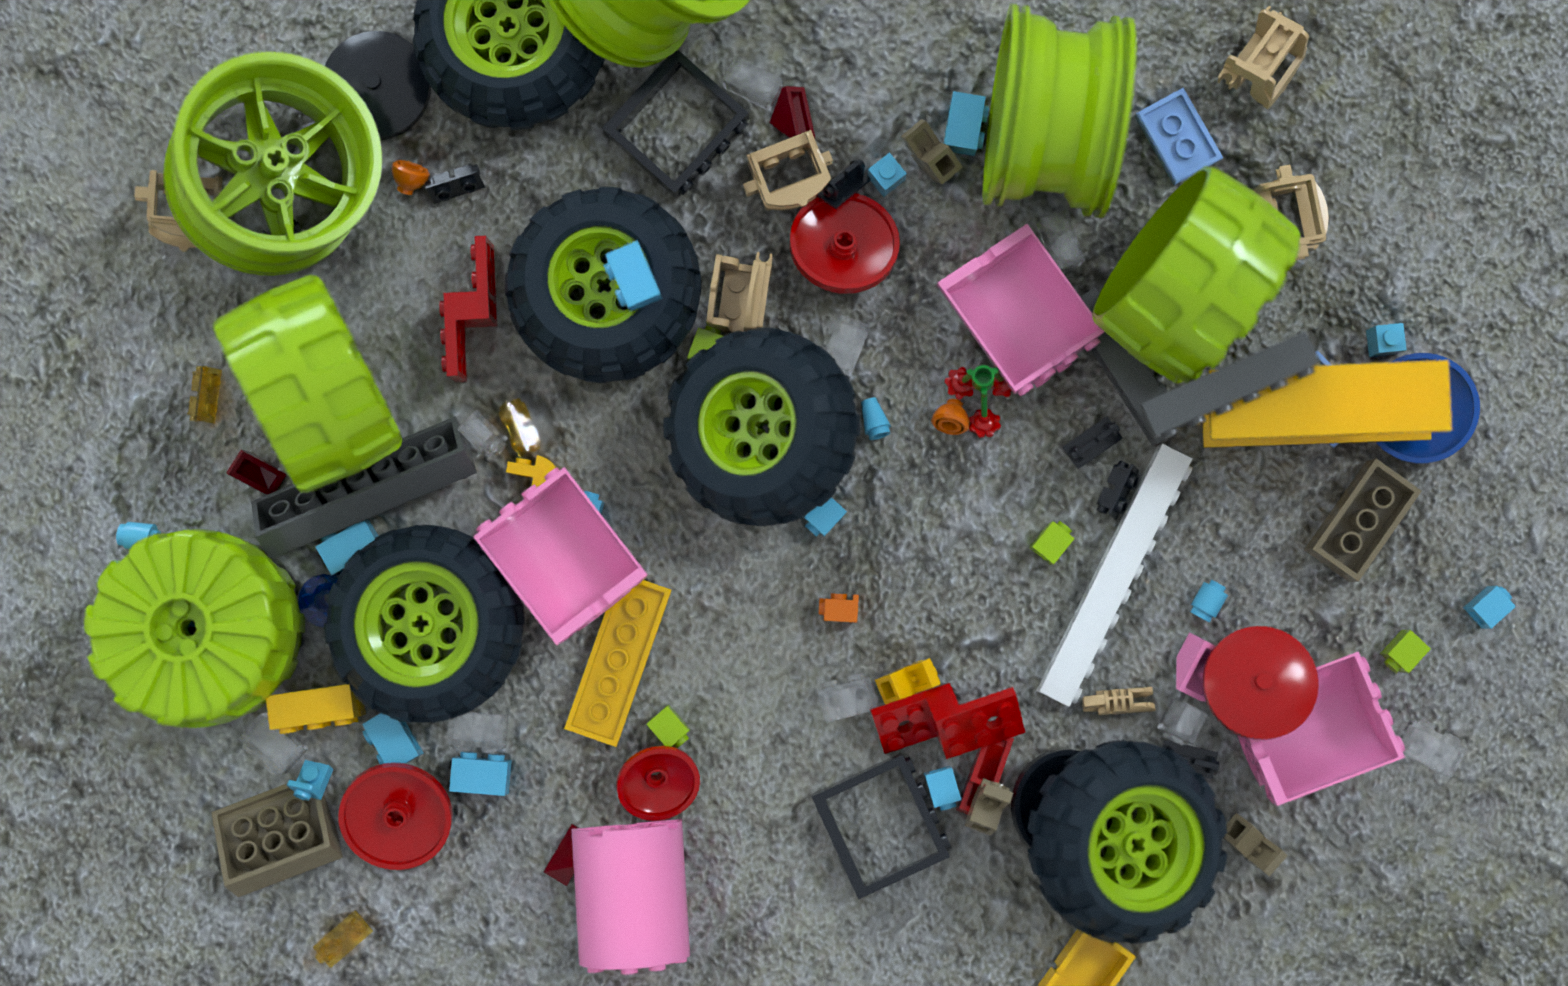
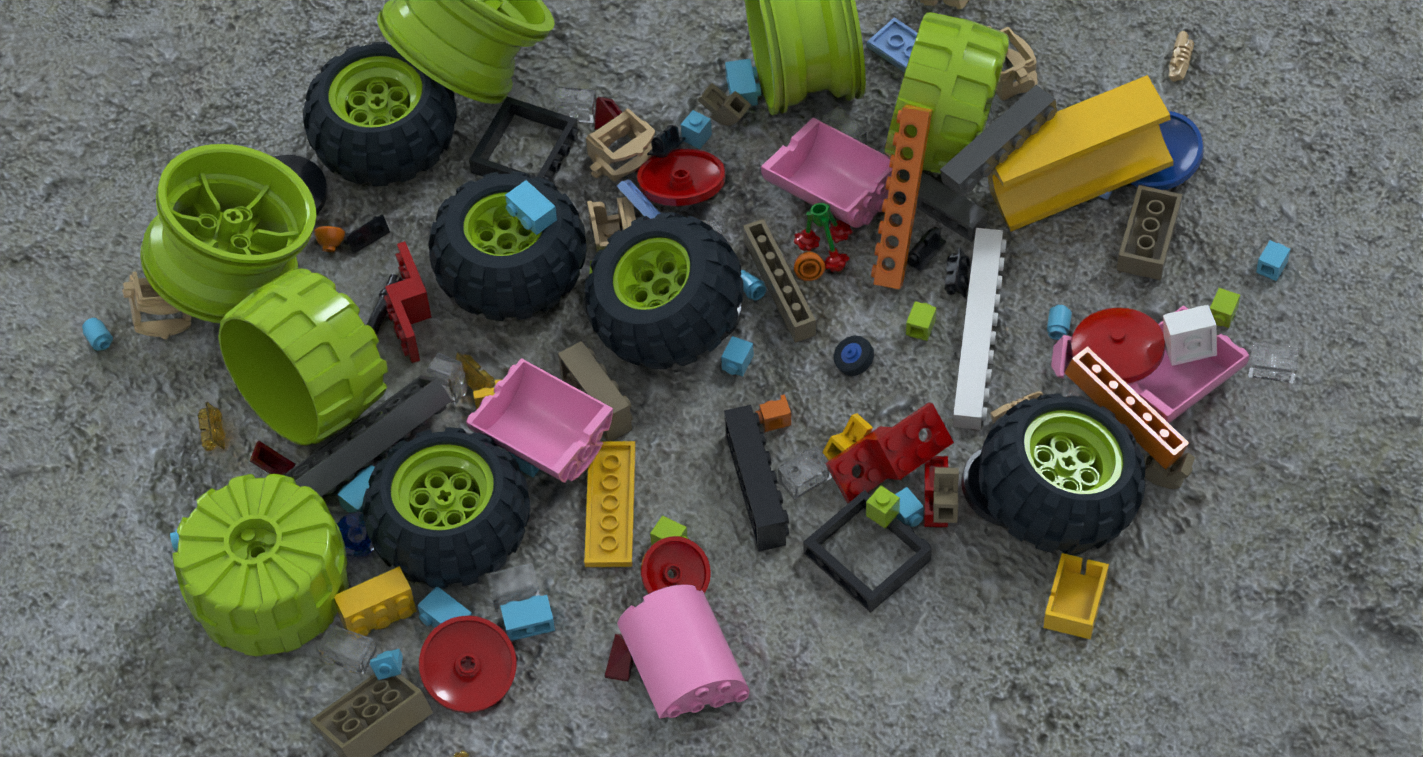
camera: 20 degrees left, 30 degrees down
none -> medium azure brick [82,318,113,351]
none -> black pin [366,274,403,335]
none -> dark tan brick [558,341,633,441]
none -> light blue tile [617,180,661,219]
none -> black brick [724,405,789,552]
none -> dark tan brick [743,219,816,343]
none -> black wheel [833,335,874,376]
none -> lime brick [866,486,900,528]
none -> orange brick [871,105,933,289]
none -> orange brick [1065,346,1189,470]
none -> white container [1163,305,1217,366]
none -> tan hinge [1169,31,1194,82]

